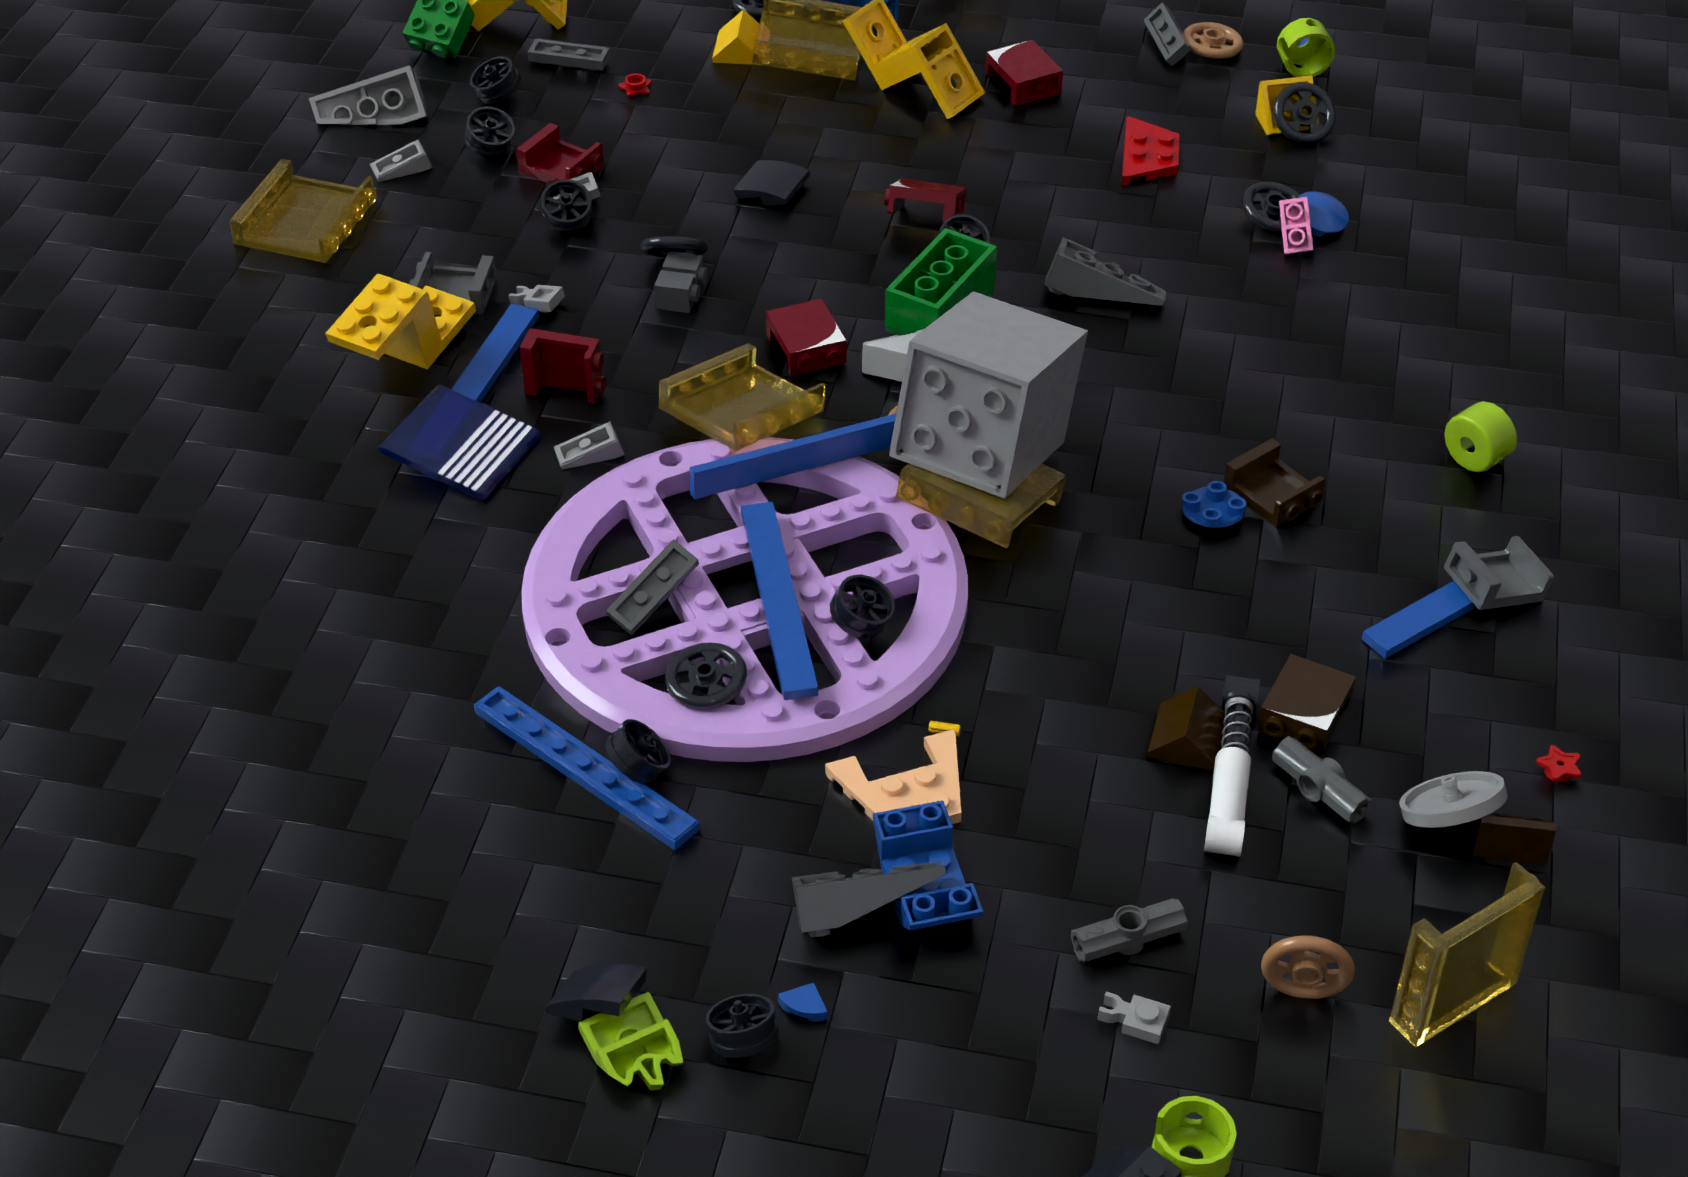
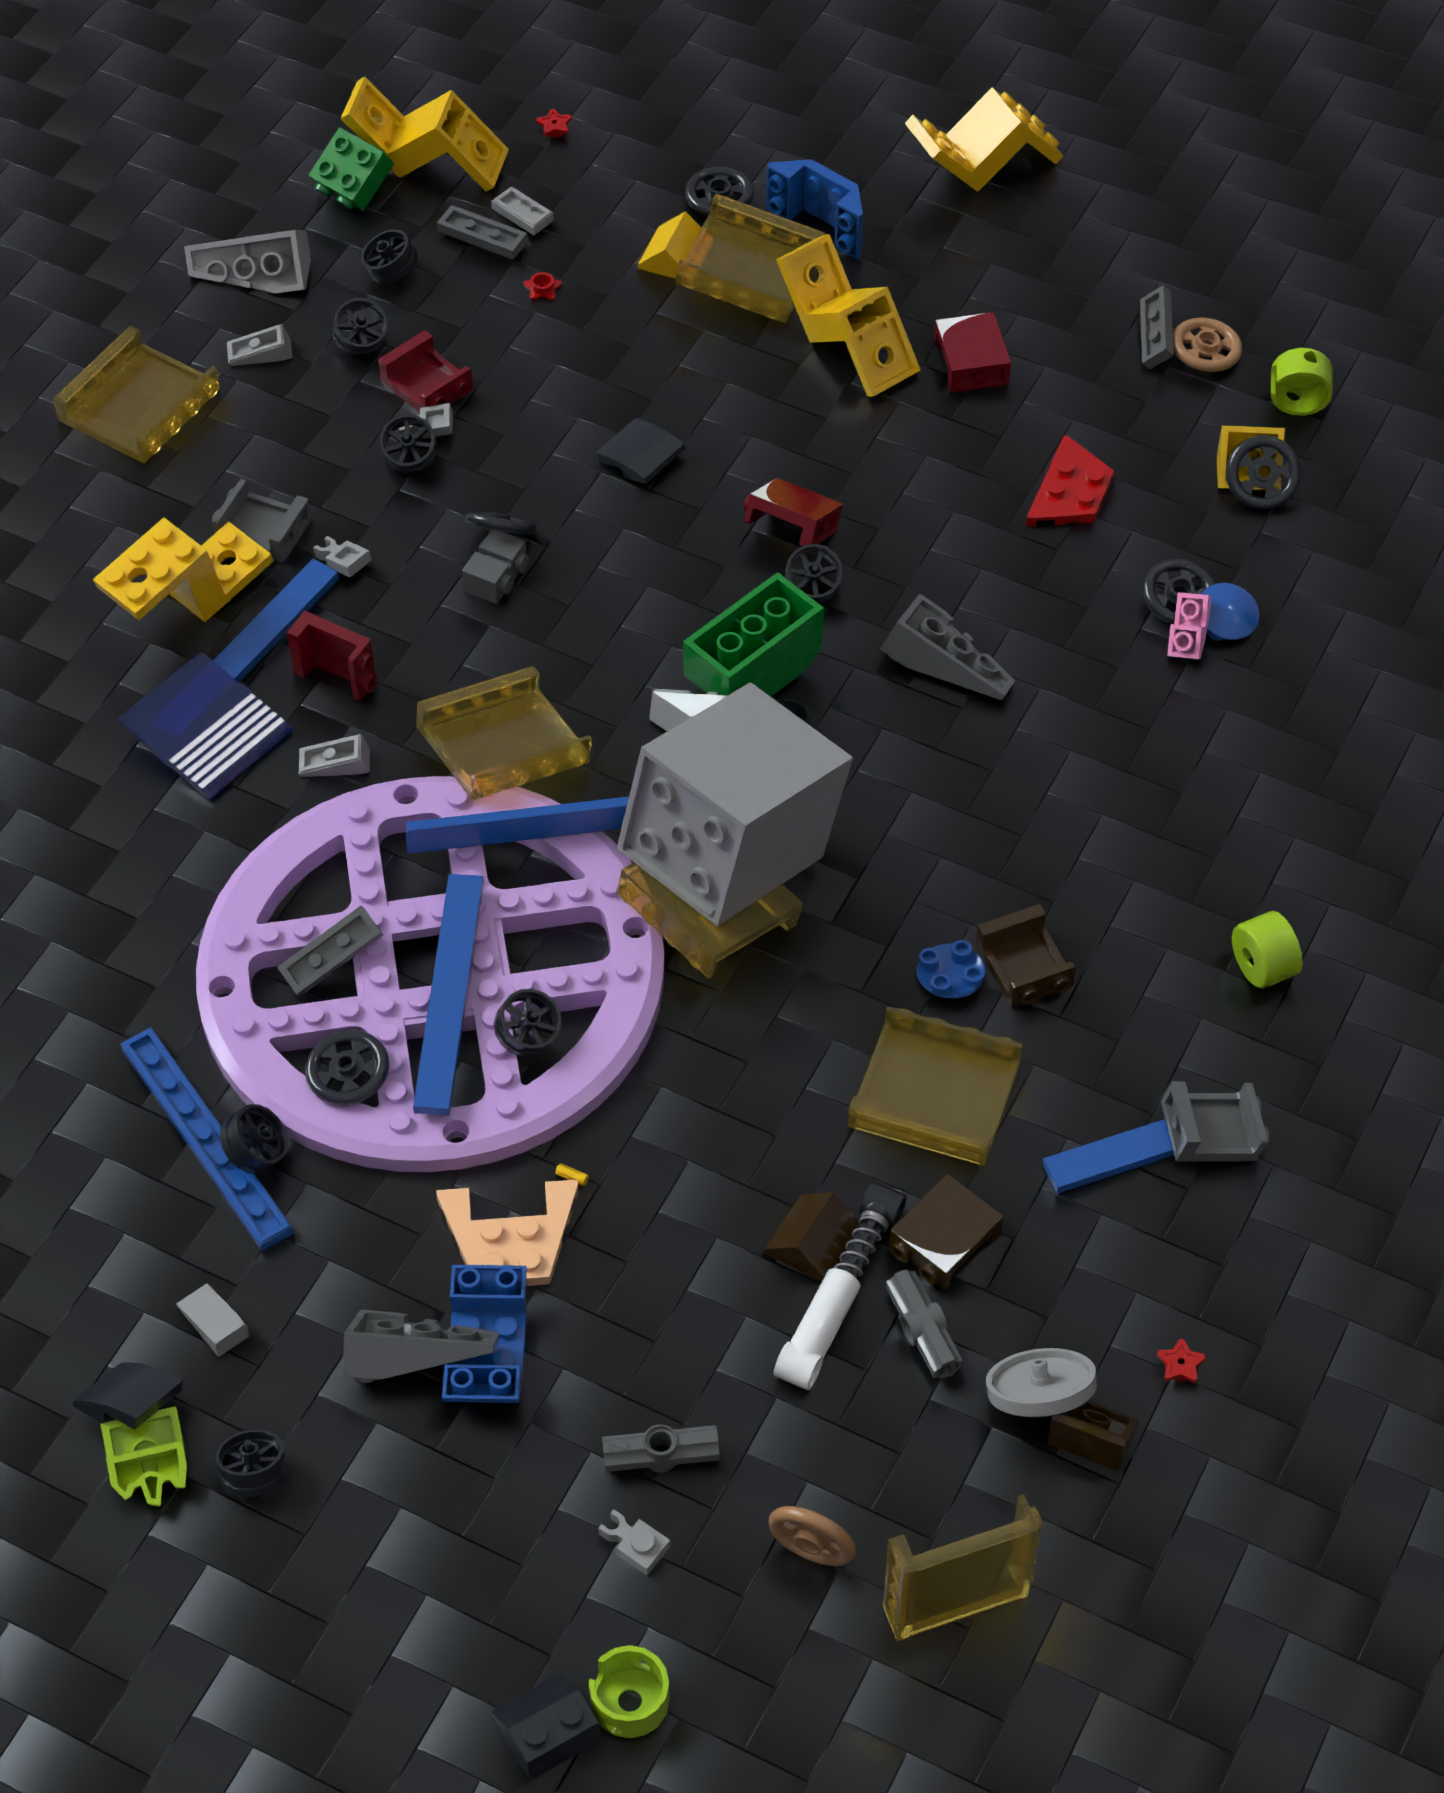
camera: 15 degrees right, 10 degrees up
dark red panel [766,298,847,376] -> none
blue tile [778,982,828,1022] -> none
none -> light grey slope [176,1284,249,1357]
none -> light grey plate [491,186,554,235]
none -> clear yellow panel [848,1006,1023,1166]

